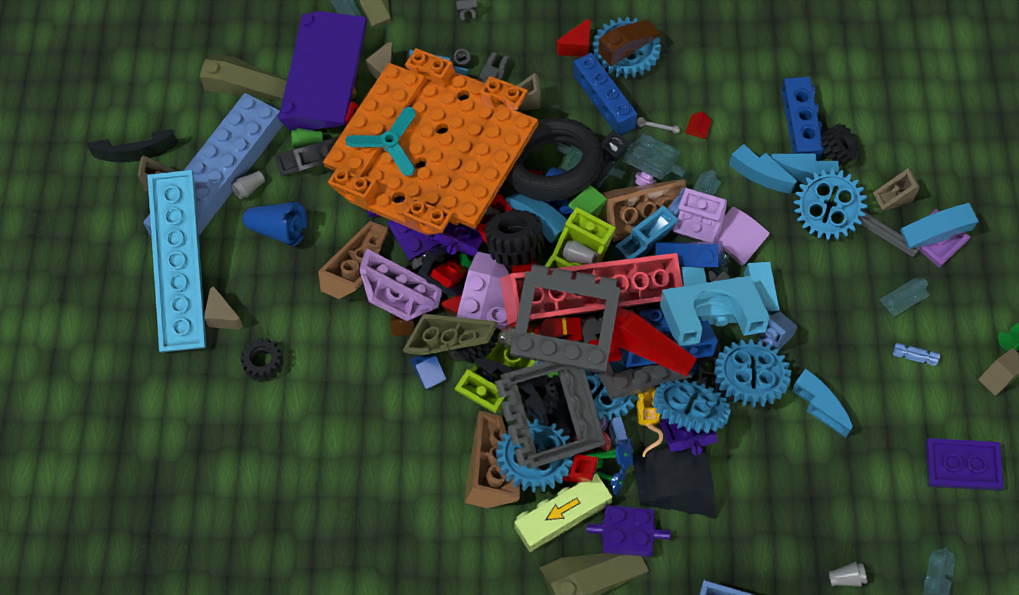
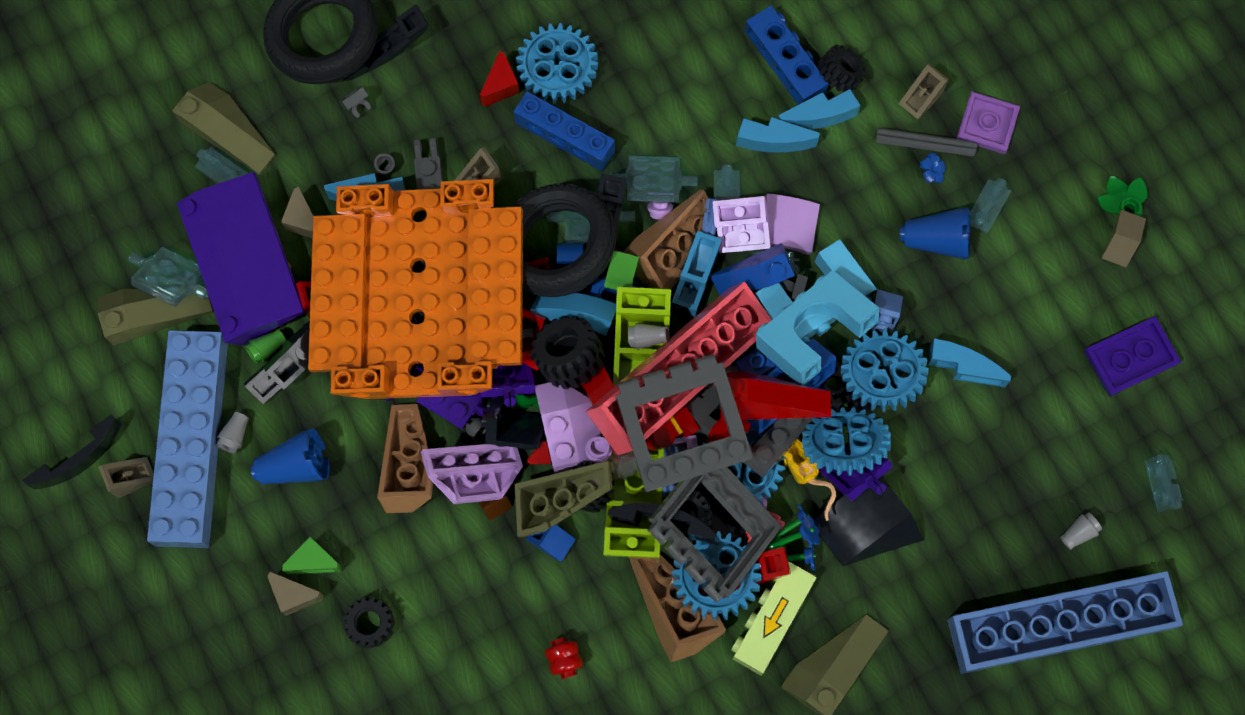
camera: 30 degrees left, 10 degrees up
medium azure plate [147,170,207,353] -> none
teal piece [345,107,416,177] -> none
red plate [430,258,469,288] -> none
dark purple plate [587,505,670,557] -> none
reddish brown slope [598,19,661,67] -> none
medium blue tile [608,417,627,448] -> none
light grey hinge [637,117,680,134] -> none
red slope [685,111,712,139] -> none
dark azure gear [794,168,867,241] -> none
medium blue axle [893,343,940,366] -> none
dark azure slope [900,203,979,249] -> none
none -> clear light blue plate [128,247,208,307]
none -> bright green slope [283,537,342,574]
none -> red piece [545,637,583,679]
none -> blue cone [900,207,970,259]
none -> blue plant [920,153,946,184]

